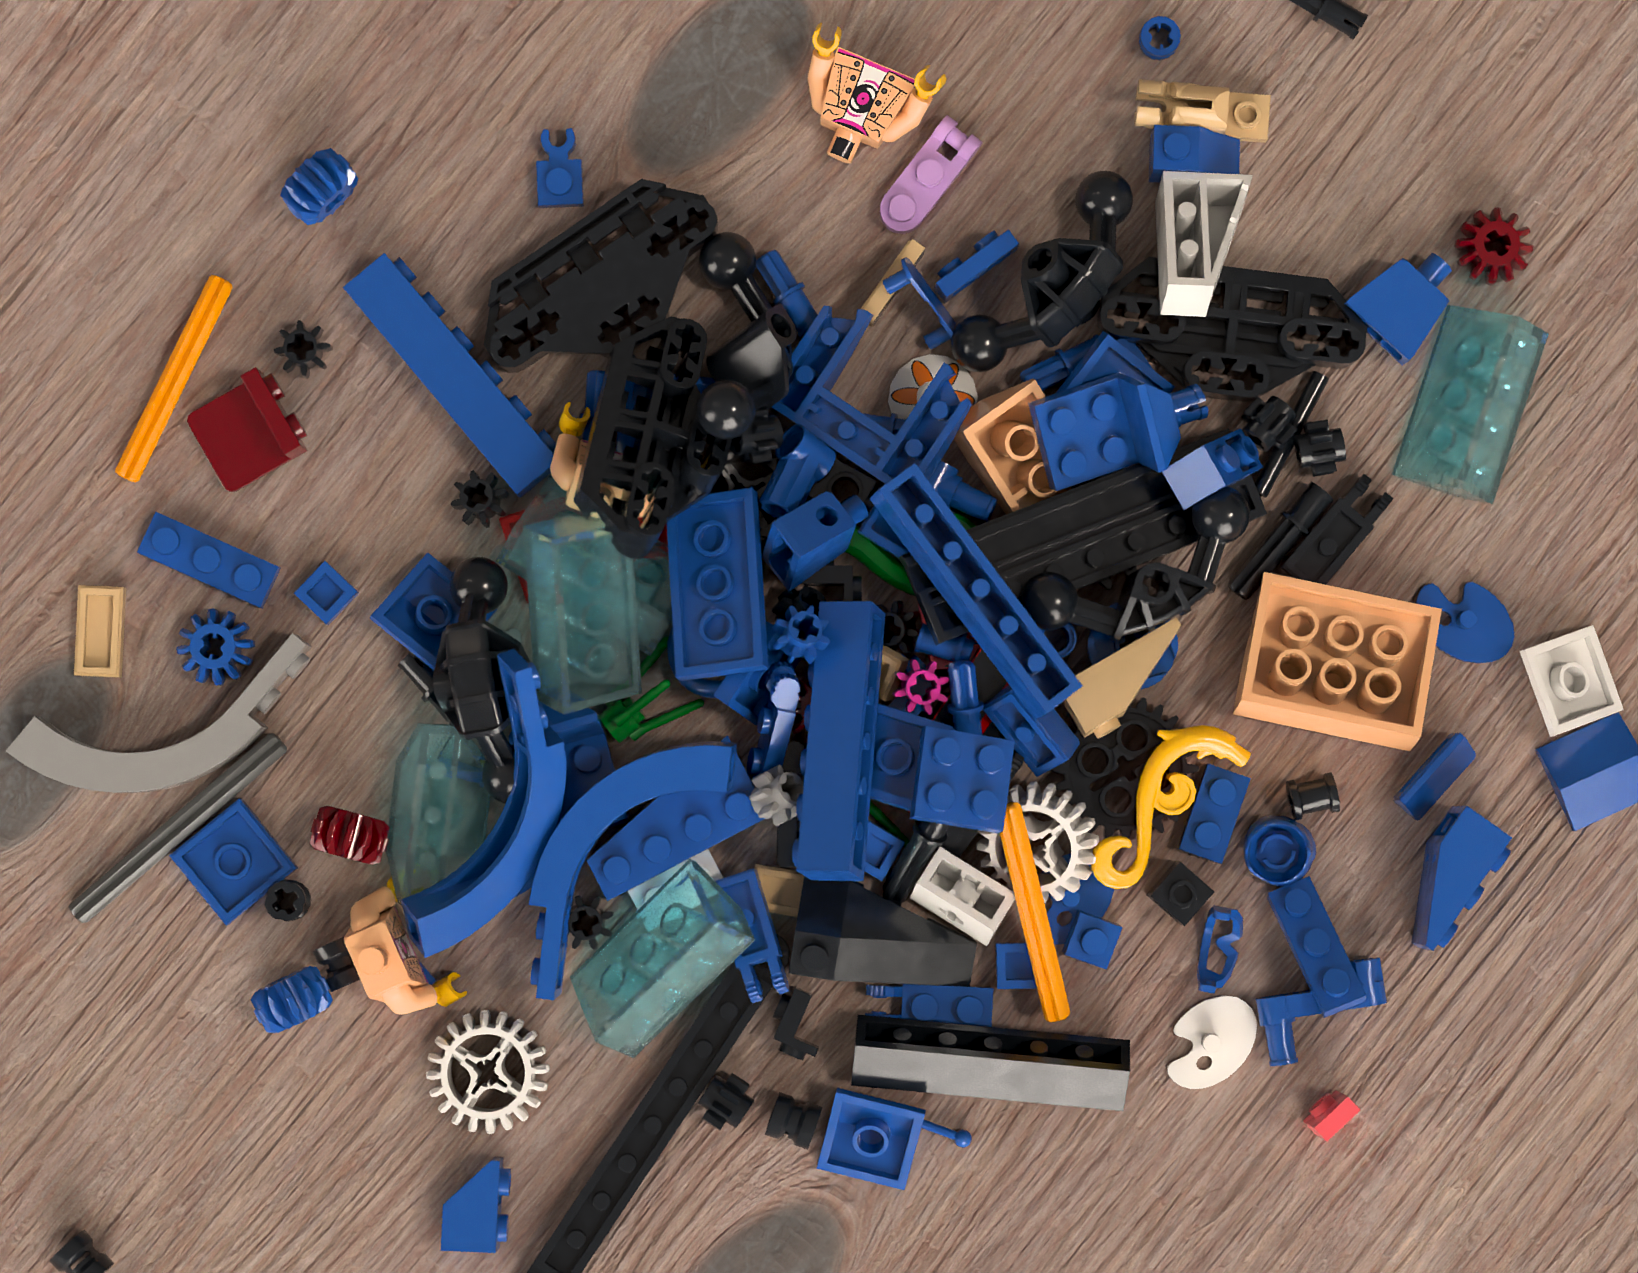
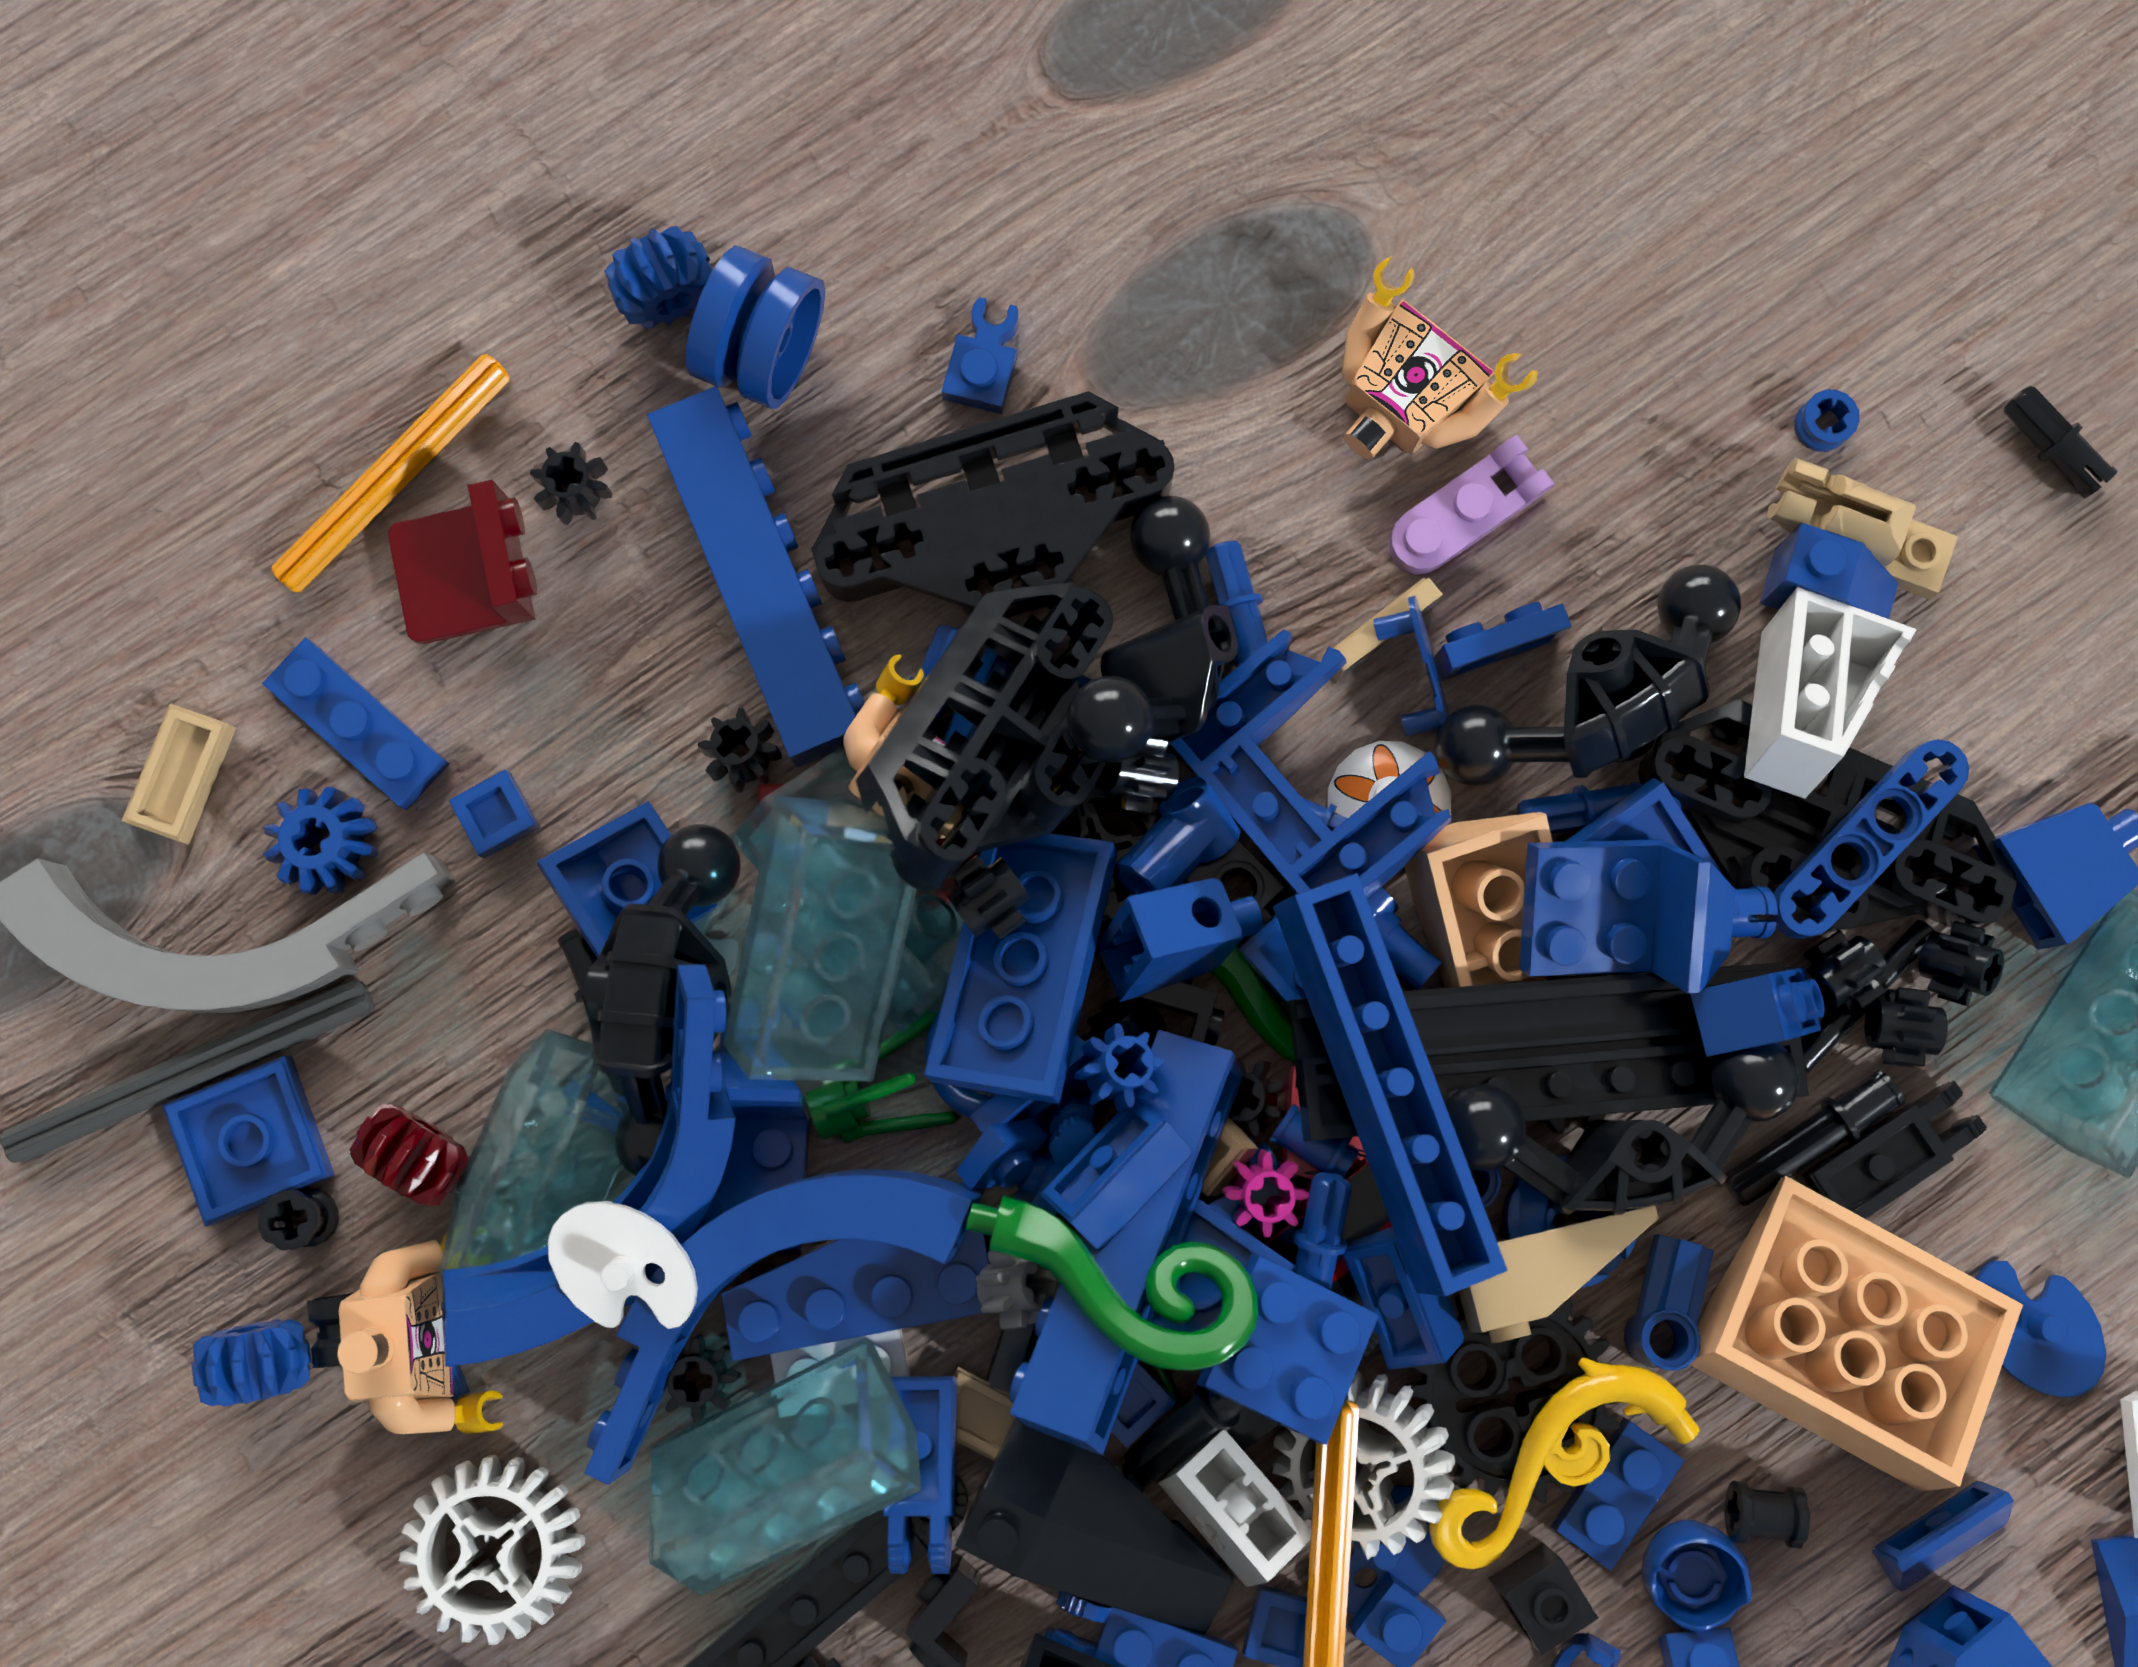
camera: 15 degrees right, 5 degrees down
none -> white piece [548,1201,698,1329]
none -> blue wheel [686,245,826,409]
none -> black gear [947,855,1031,940]
none -> blue plate [956,1118,1048,1191]
none -> green plant [966,1196,1258,1370]
none -> blue slope [1040,1096,1192,1250]
none -> blue piece [1624,1234,1714,1371]
none -> blue beam [1770,739,1969,939]
none -> black gear [1918,921,2004,1006]

